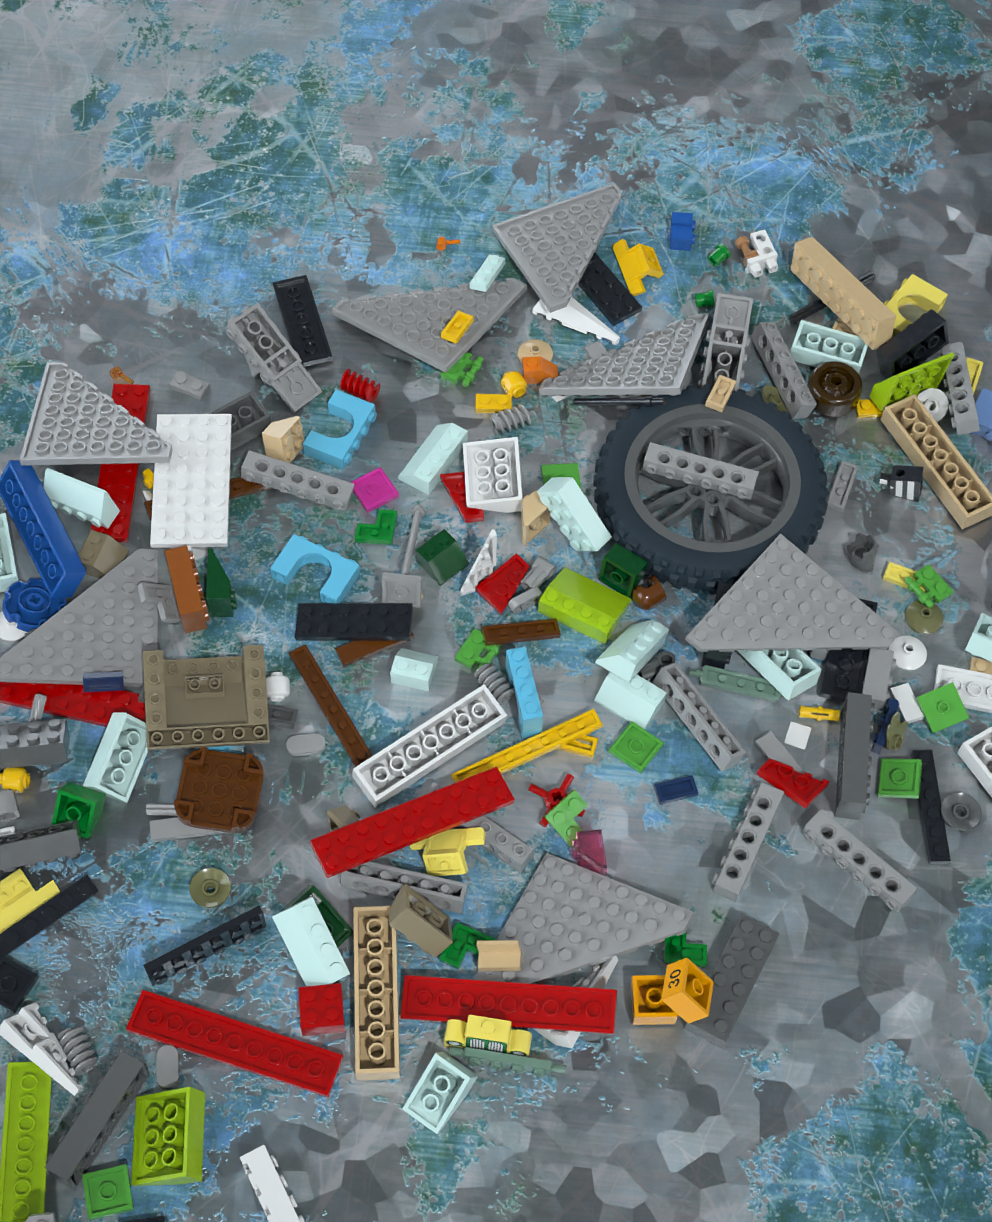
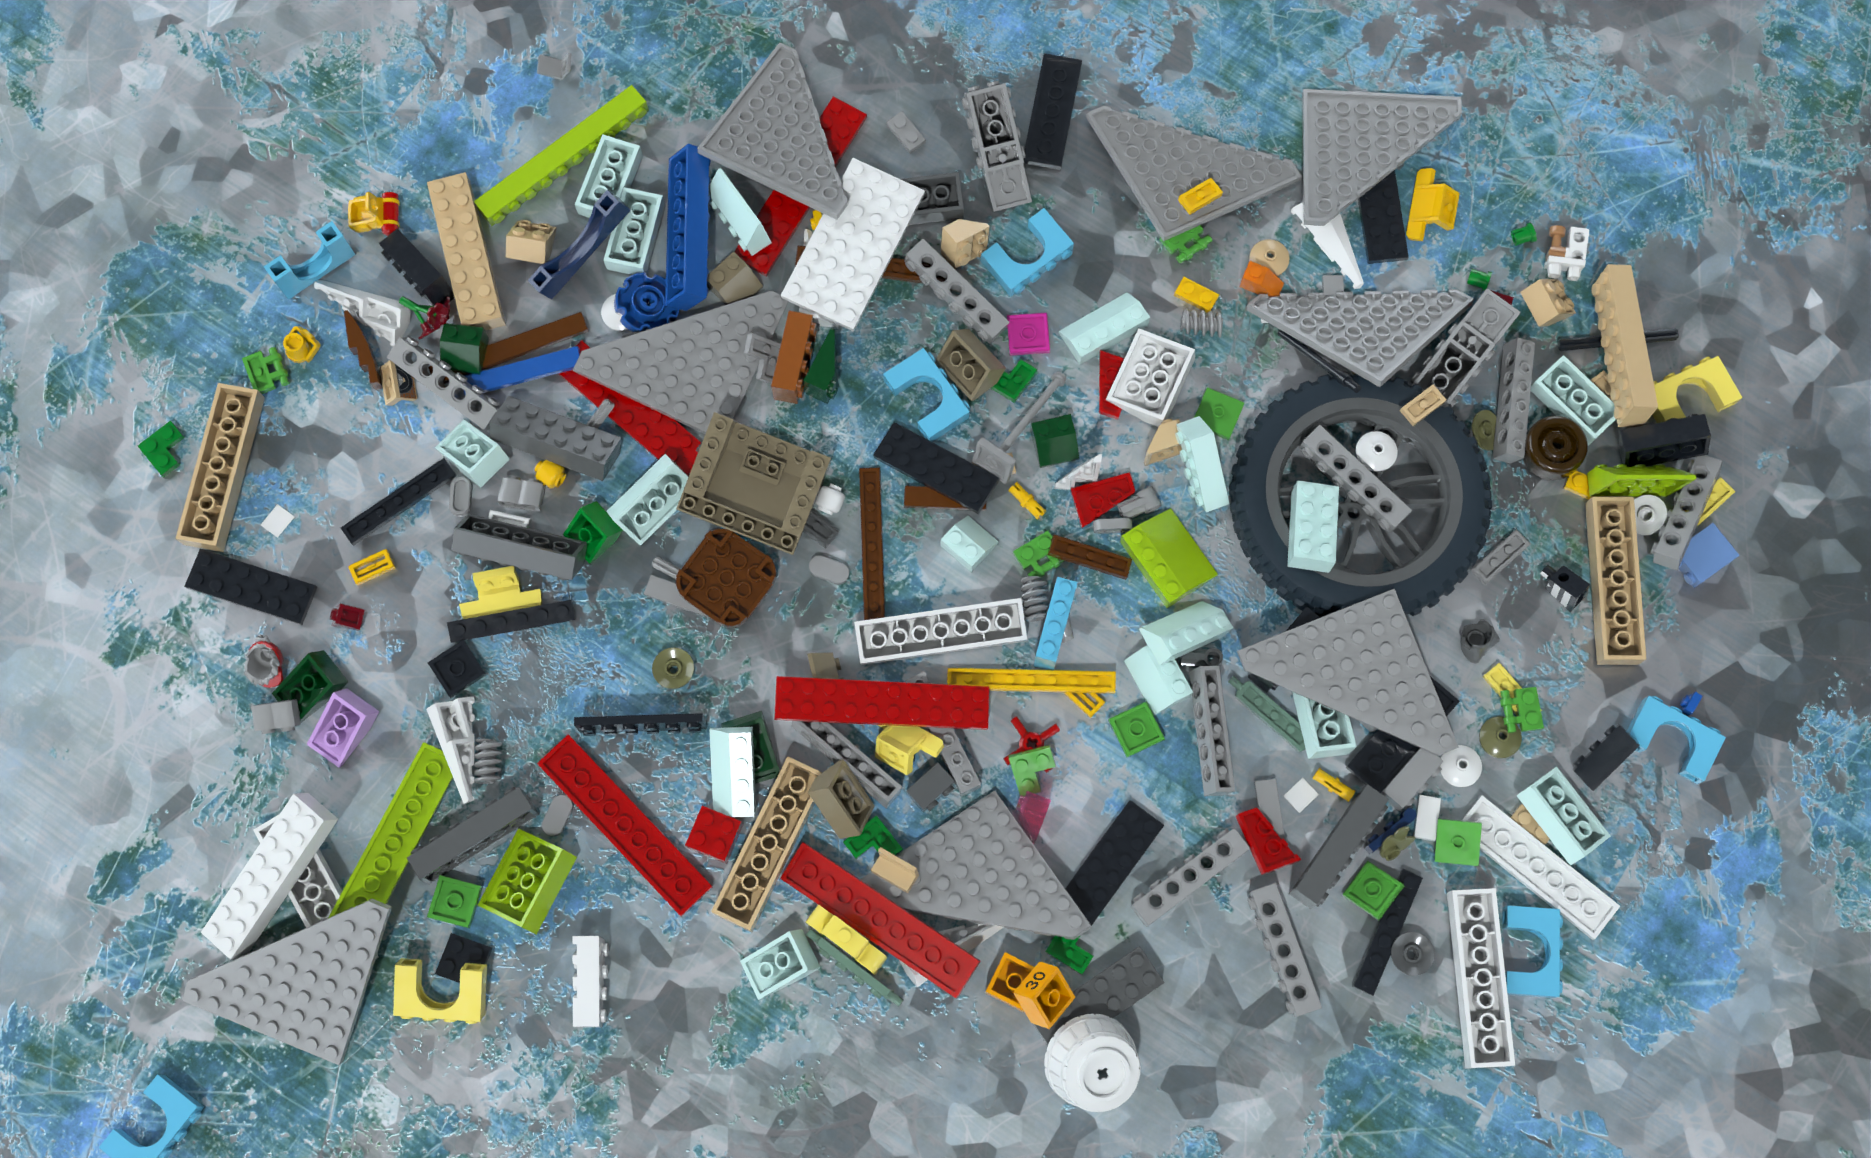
camera: 30 degrees right, 15 degrees up
dark blue tile [83,671,124,692] -> none
clear orange hand [110,366,134,384] -> none
red piece [340,369,381,403] -> none
orange hand [436,237,460,251] -> none
light aqua plate [470,255,505,292] -> none
yellow head [501,371,527,398] -> none
dark green slope [598,543,648,598] -> none
reddish brown helmet [632,575,666,611] -> none
dark blue tile [654,775,698,805] -> none
blue brick [670,212,696,251] -> none
none -> dark grey brick [906,763,955,813]
none -> dark tan slope [935,329,1006,401]
none -> yellow pin [1008,482,1046,520]
none -> white piece [1044,1014,1141,1112]
none -> black plate [1065,800,1164,926]
none -> light aqua brick [1287,481,1339,573]
none -> white dish [1356,431,1397,472]
none -> tan slope [1520,279,1576,327]

